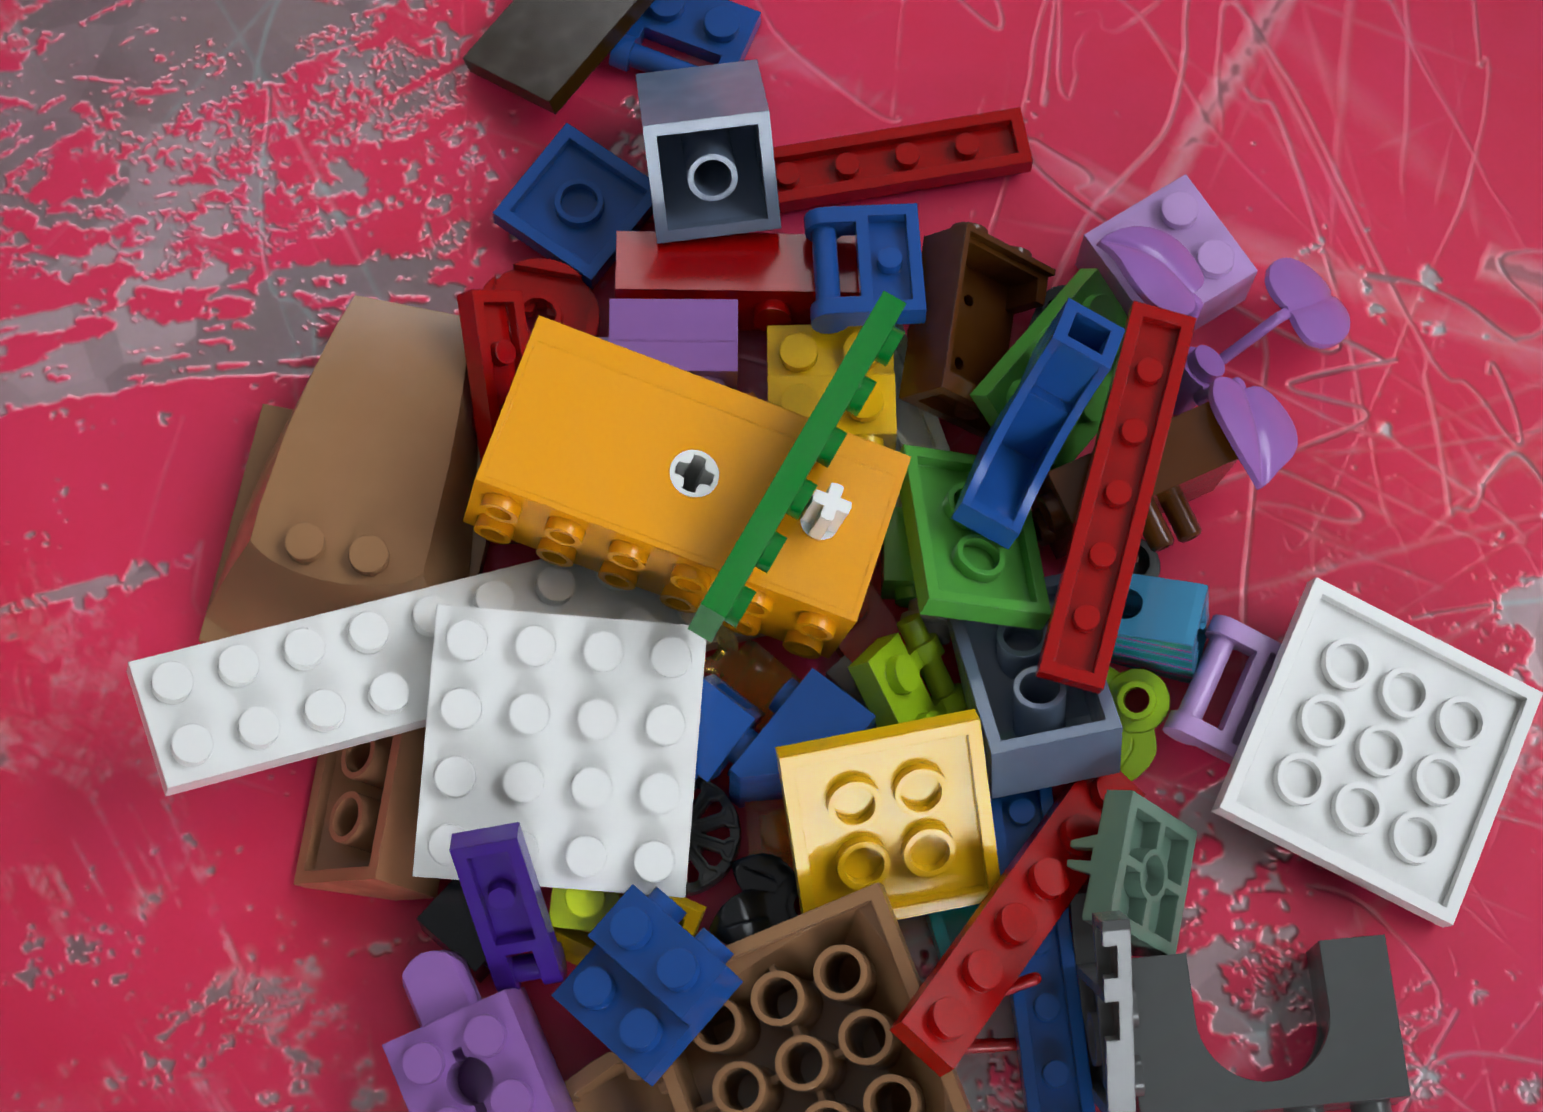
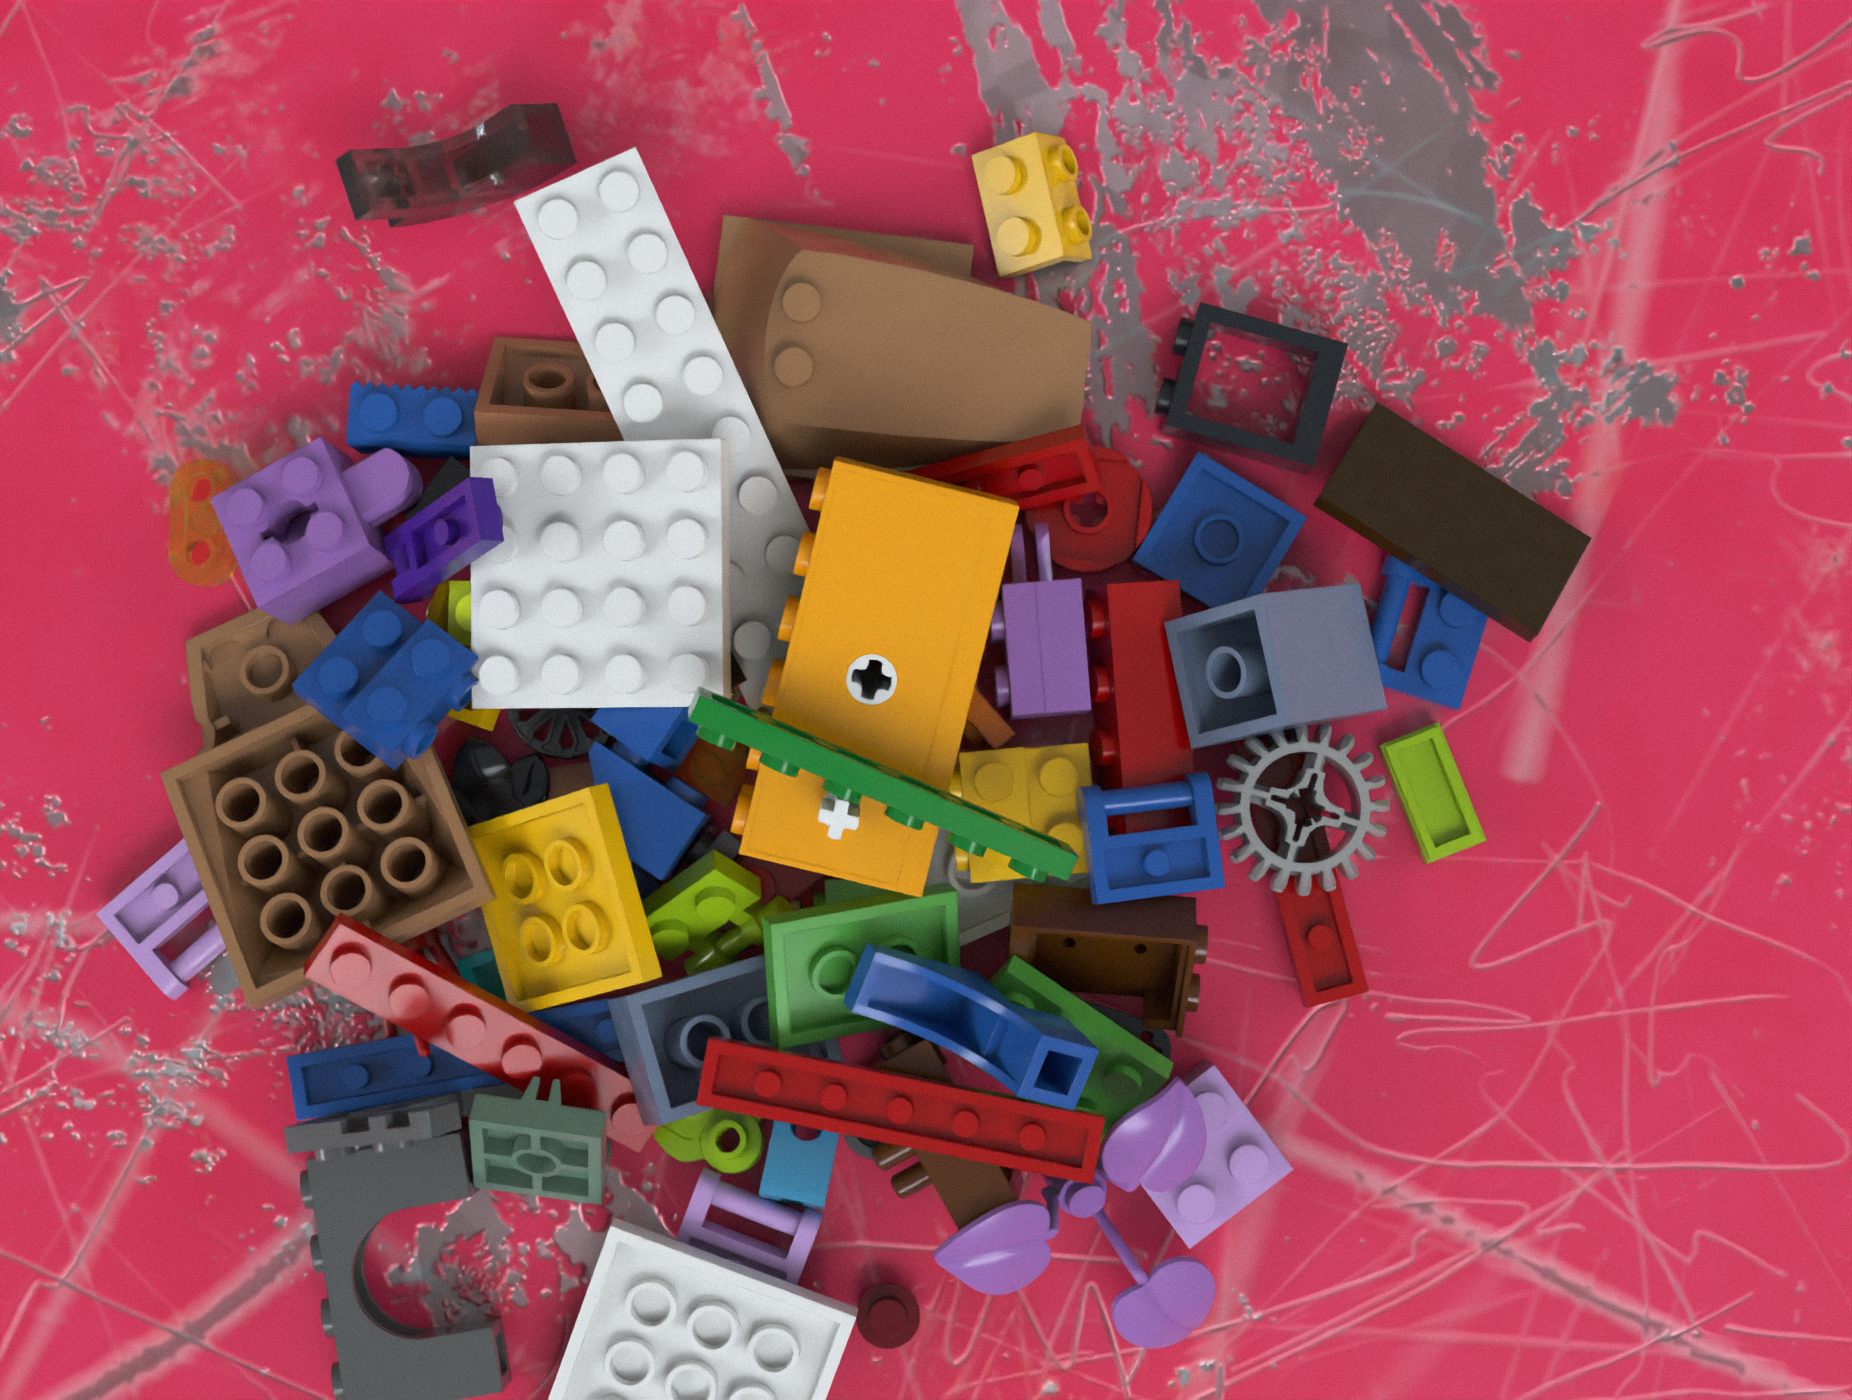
camera: 90 degrees right, 15 degrees up
none -> clear smoke arch [335,103,577,228]
none -> blue brick [346,381,479,461]
none -> dark red plate [856,1282,920,1349]
none -> yellow bracket [971,132,1092,279]
none -> black window [1154,302,1348,475]
none -> light grey gear [1214,723,1390,896]
none -> lime tile [1376,722,1486,864]

